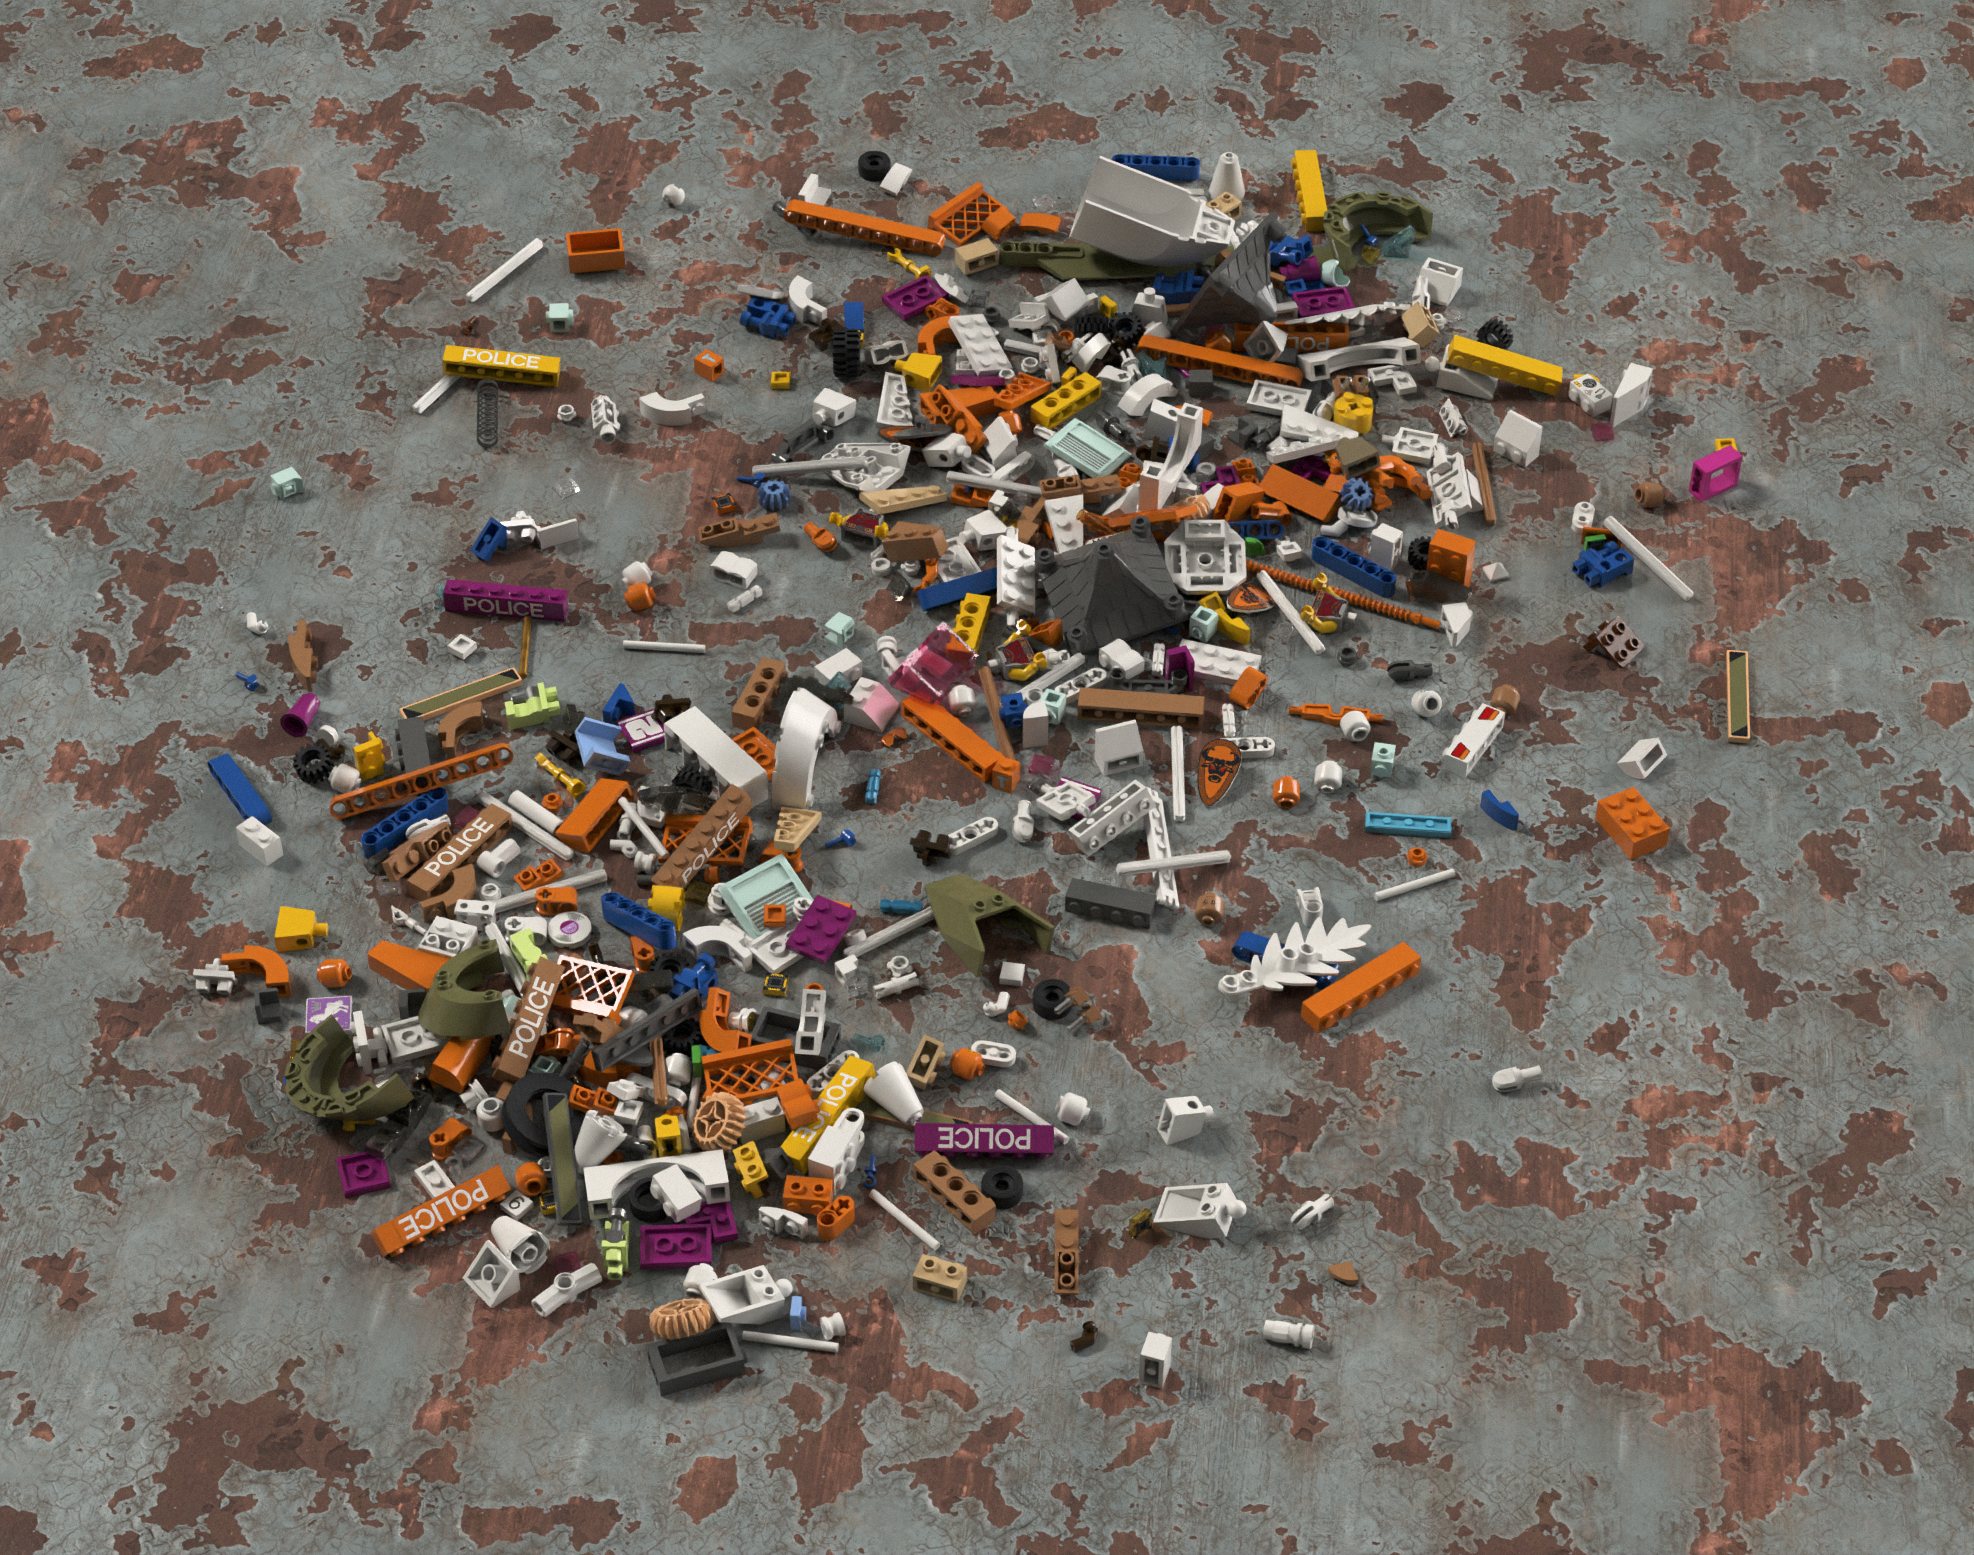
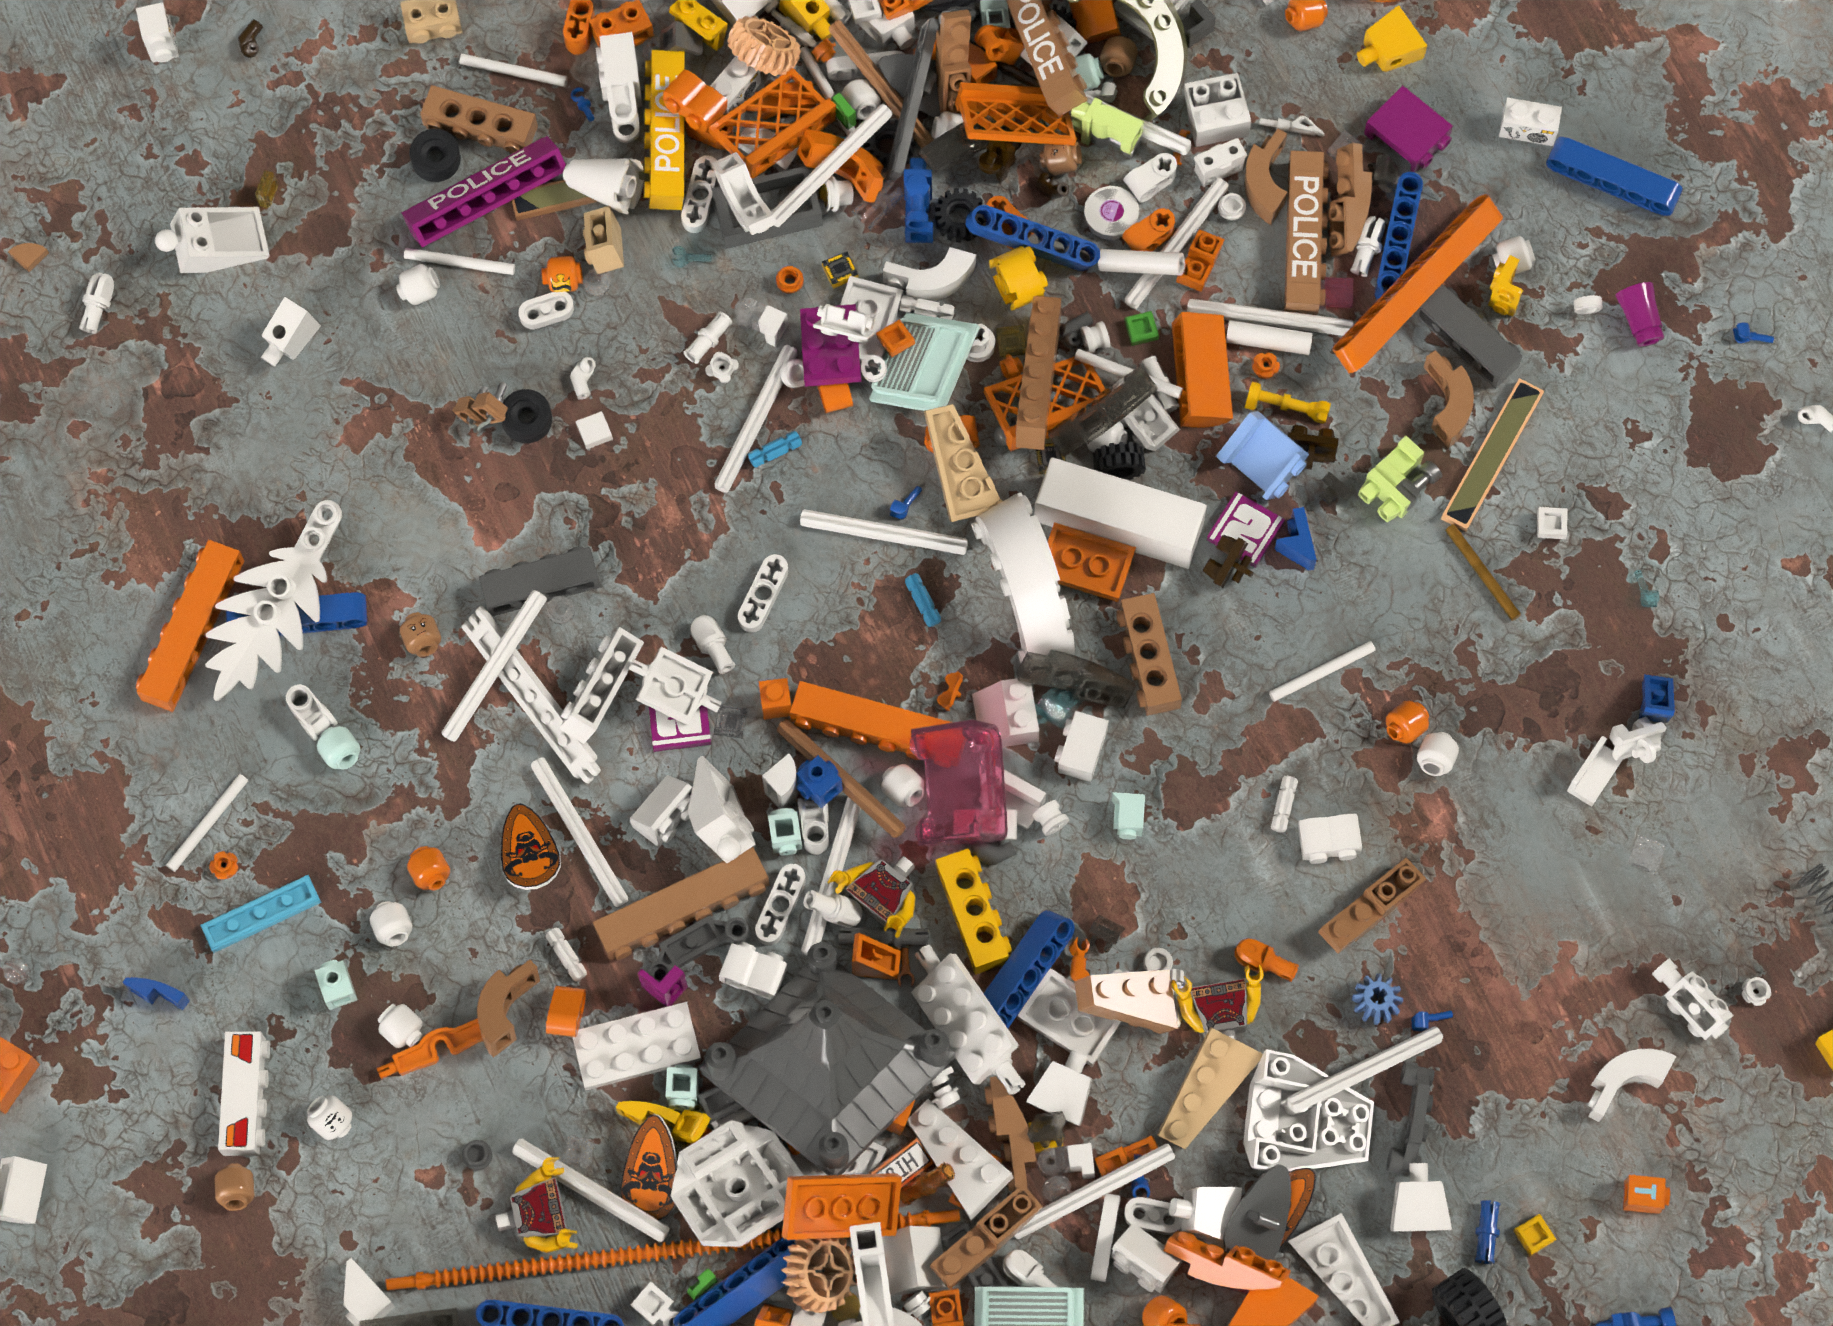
camera: 150 degrees right, 25 degrees up
medium nougat slope [288,620,318,692] -> none
black tyre [293,743,334,784] -> none
dark brown arm [316,738,345,759] -> none
orange slope [367,940,450,992] -> none
magenta brick [443,579,569,622] -> none
white piece [477,838,521,878] -> none
white plate [606,1079,646,1100] -> none
white arm [610,839,638,858] -> none
tile [711,493,737,515] -> none
dark brown hips [909,829,952,867] -> none
olive windscreen [924,873,1055,978] -> none
orange plate [1007,1010,1028,1030] -> none
clear pink tile [1028,754,1055,777] -> none
medium nougat slope [1054,1209,1079,1295] -> none
white axle [1152,643,1165,677] -> none
white beam [1221,737,1275,759] -> none
white axle [1263,1320,1315,1349] -> none
dark grey arm [1387,660,1433,680] -> none
none -> light aqua head [317,726,360,770]
none -> medium nougat arch [477,959,540,1058]
none -> white slope [688,755,755,863]
none -> white axle [771,104,892,227]
none -> white axle [800,509,968,555]
none -> white hinge [813,304,875,342]
none -> white piece [1098,249,1185,275]
none -> bright green tile [1124,311,1159,346]
none -> magenta panel [1364,85,1453,173]
none -> blue pin [1475,1200,1500,1264]

